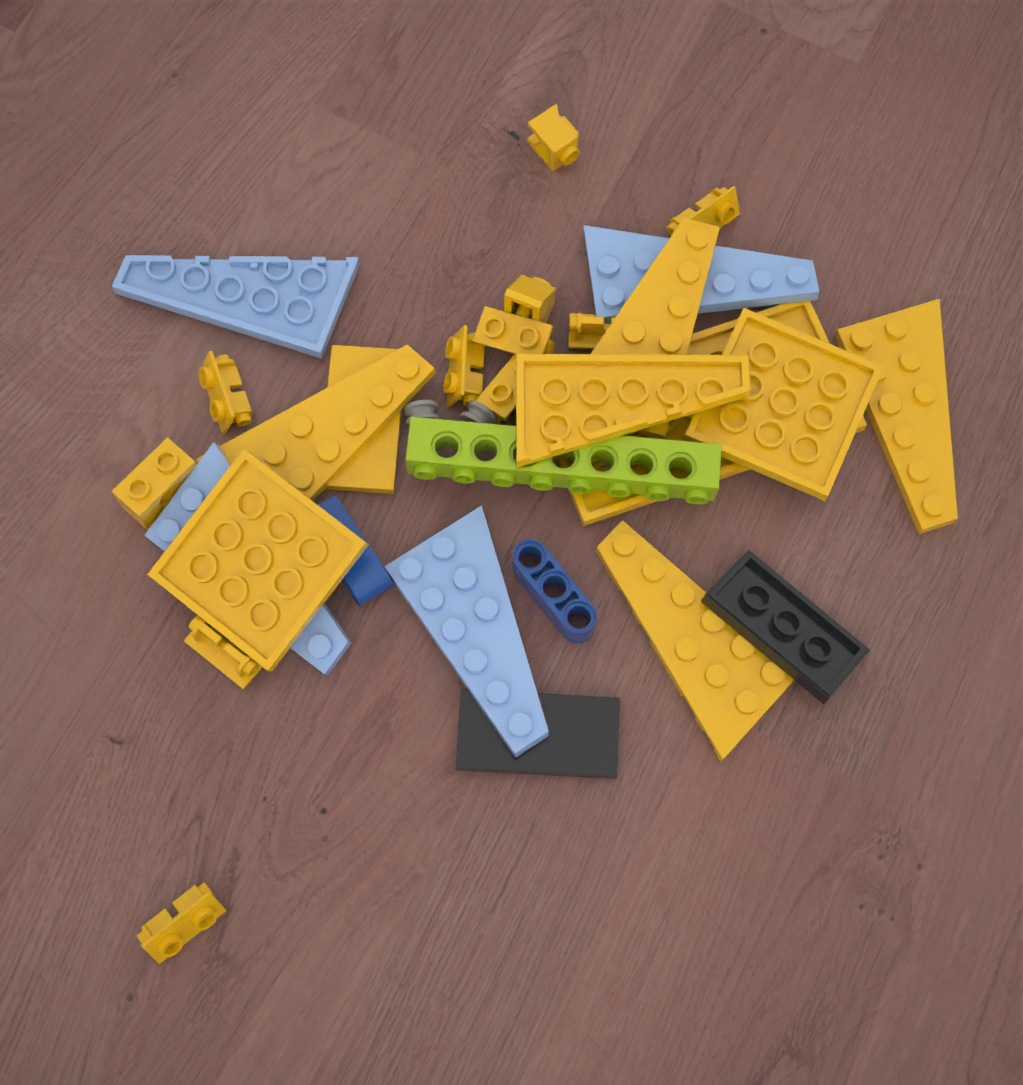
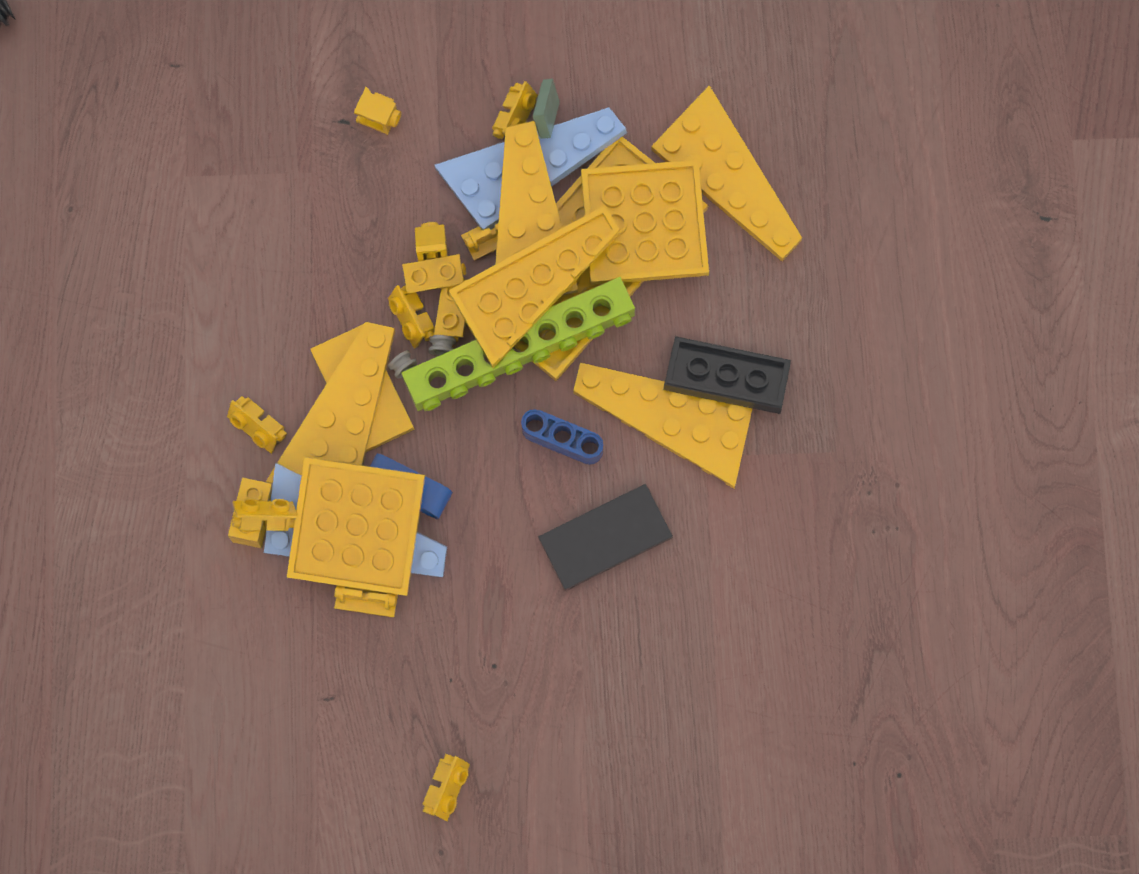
camera: 25 degrees left, 5 degrees up
light blue wing [112,255,360,359] -> none
light blue wing [384,505,549,758] -> none
none -> yellow hinge [232,498,298,531]
none -> sand green tile [533,79,560,139]

